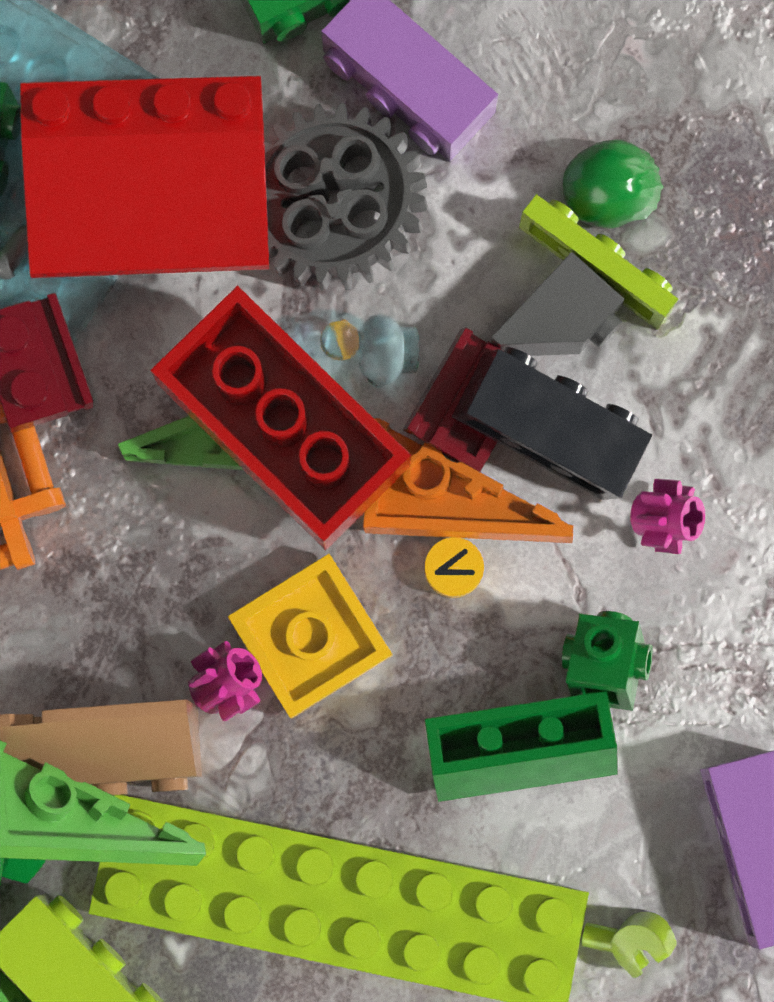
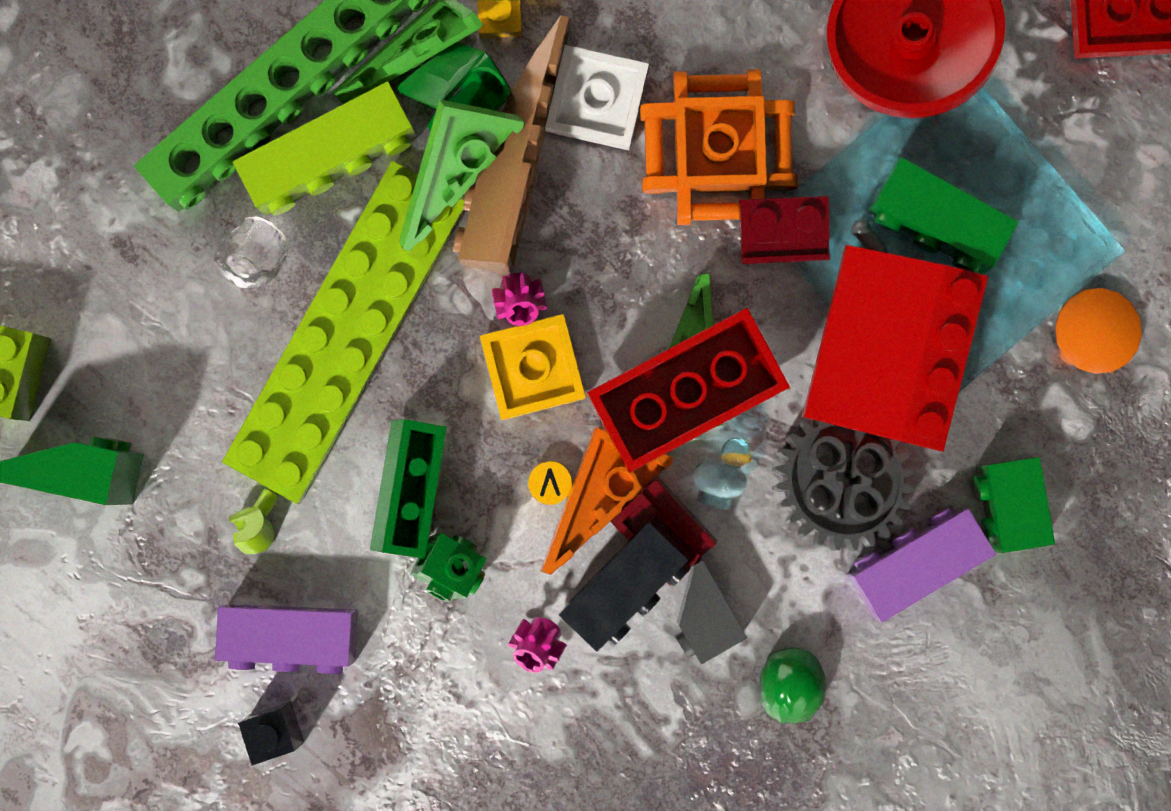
camera: 110 degrees right, 5 degrees up
lime plate [519,194,679,330] -> none

